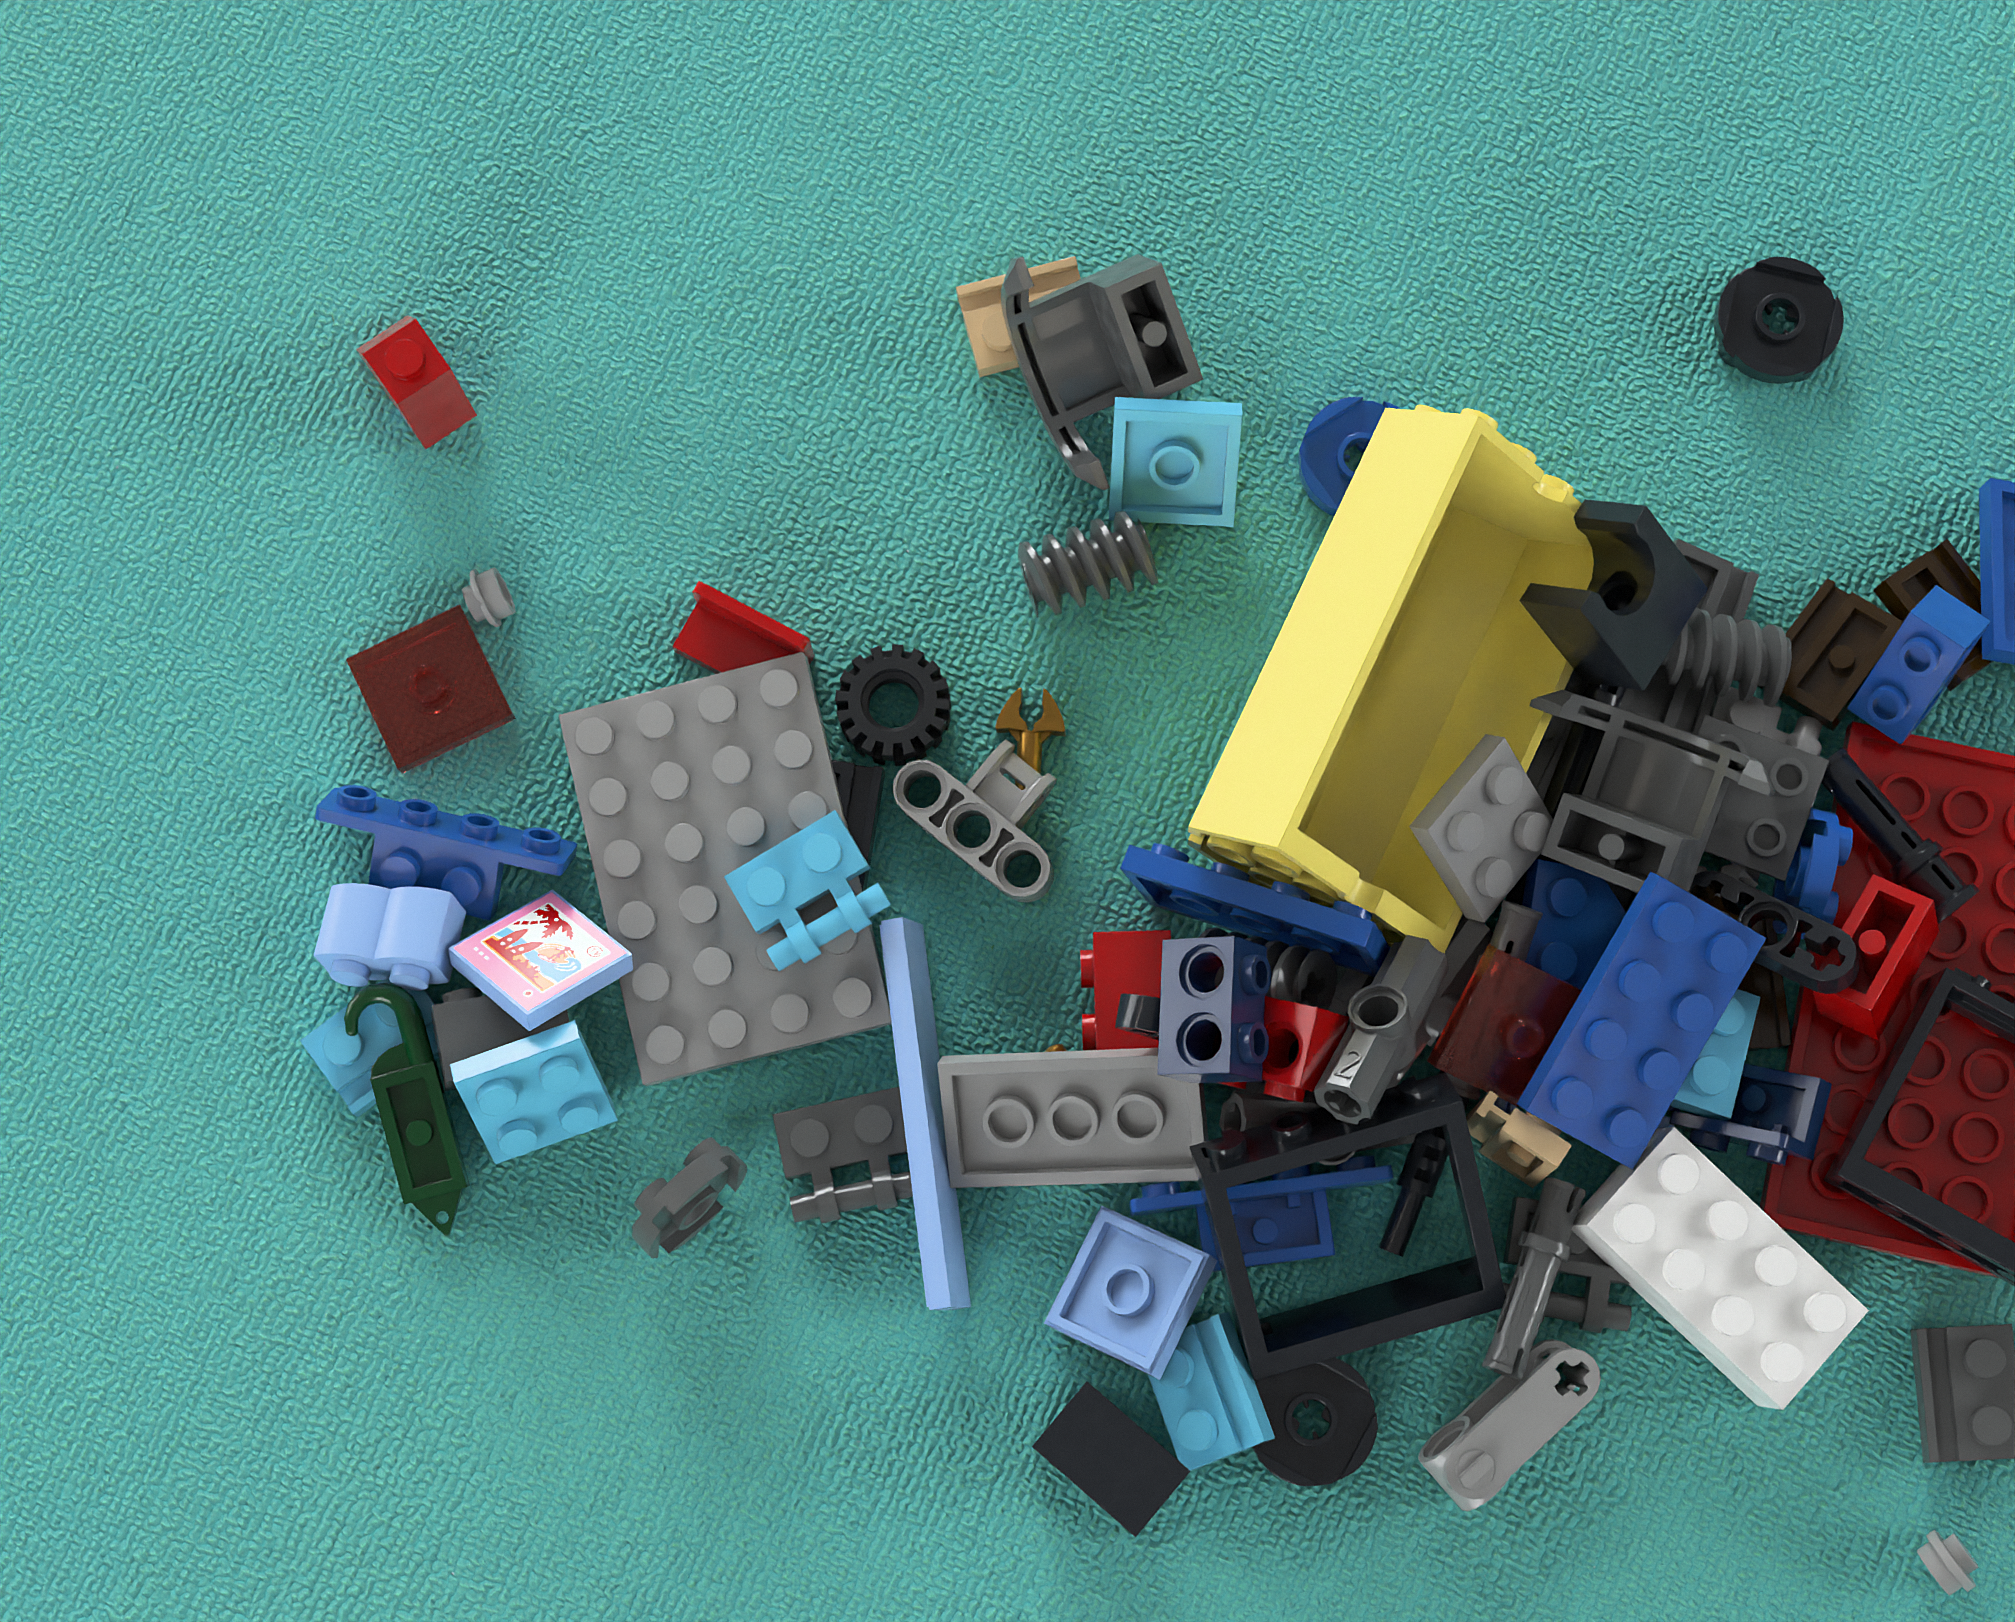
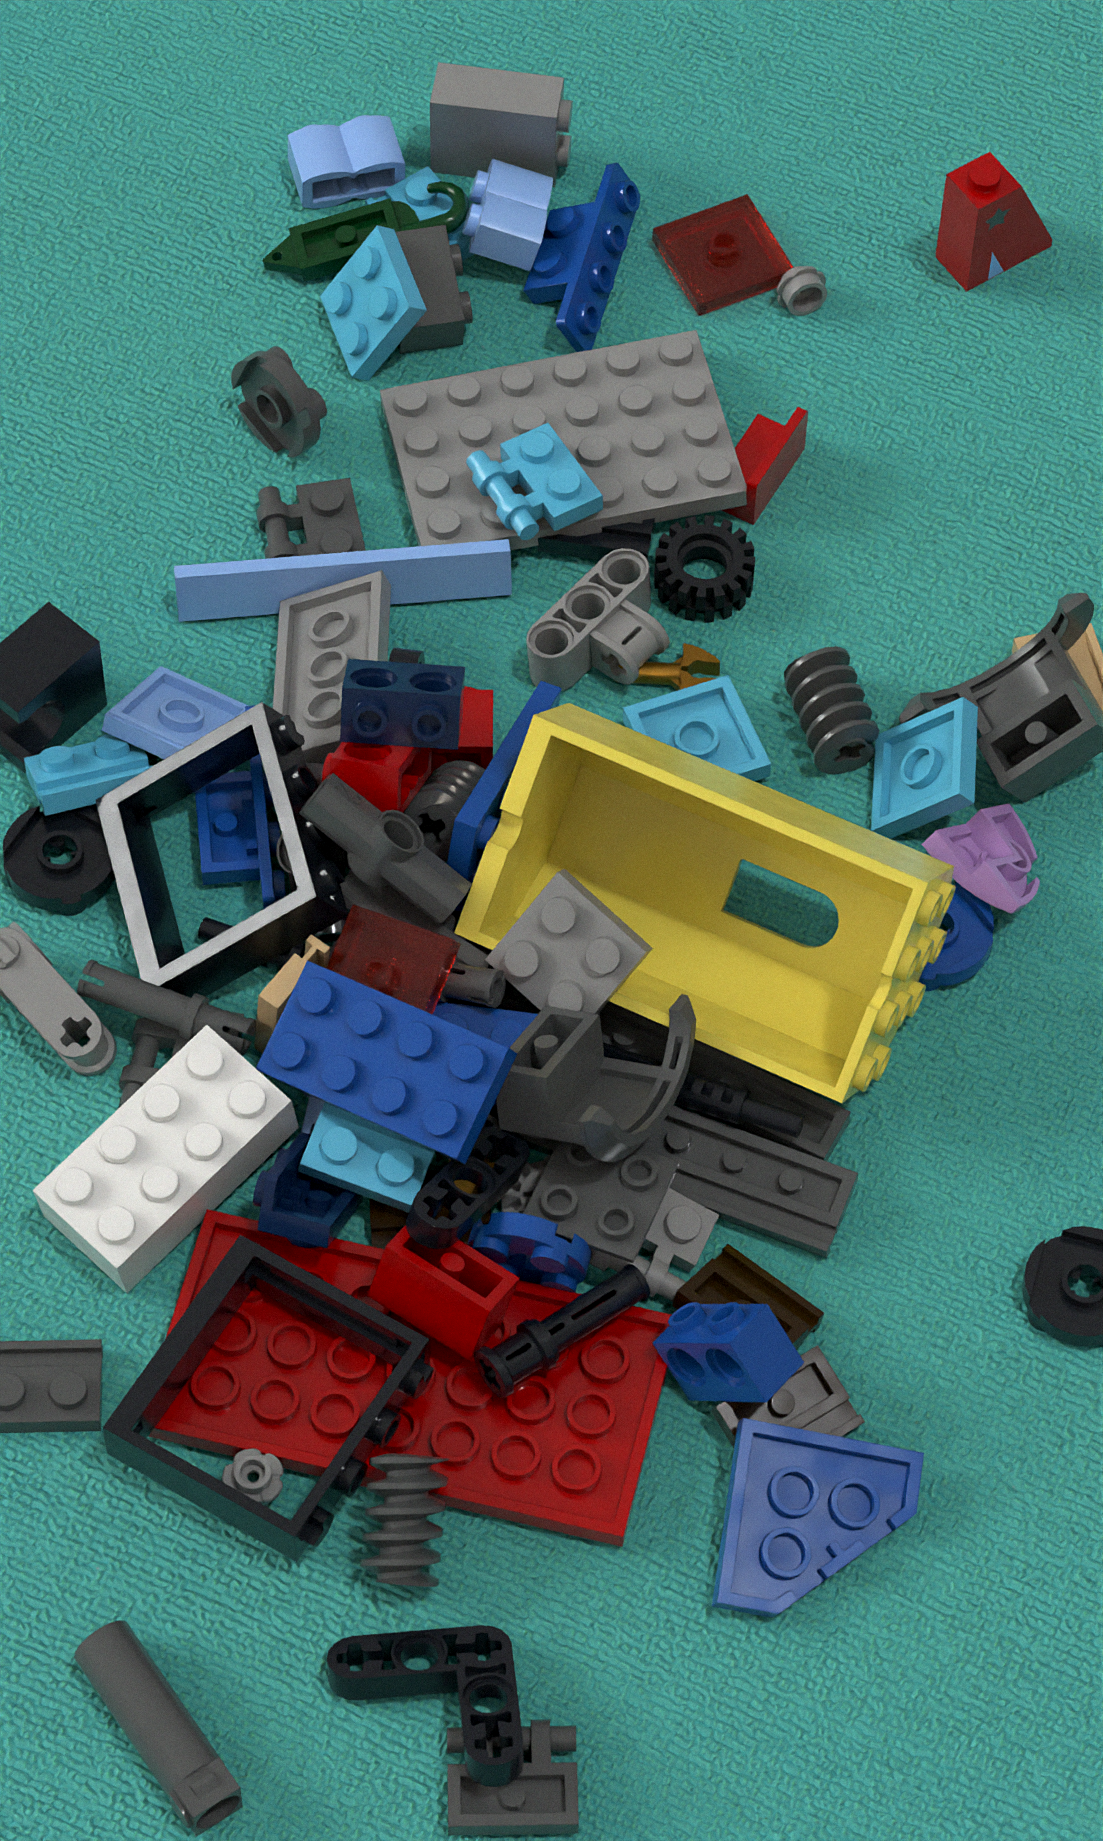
camera: 85 degrees right, 20 degrees down
tile [448,890,633,1031] -> none
black piece [1520,499,1708,691] -> none
dark grey piece [1661,608,1792,708] -> none
none -> light blue brick [287,115,405,209]
none -> light grey brick [430,62,573,187]
none -> medium azure plate [623,675,771,781]
none -> lavender brick [922,803,1040,914]

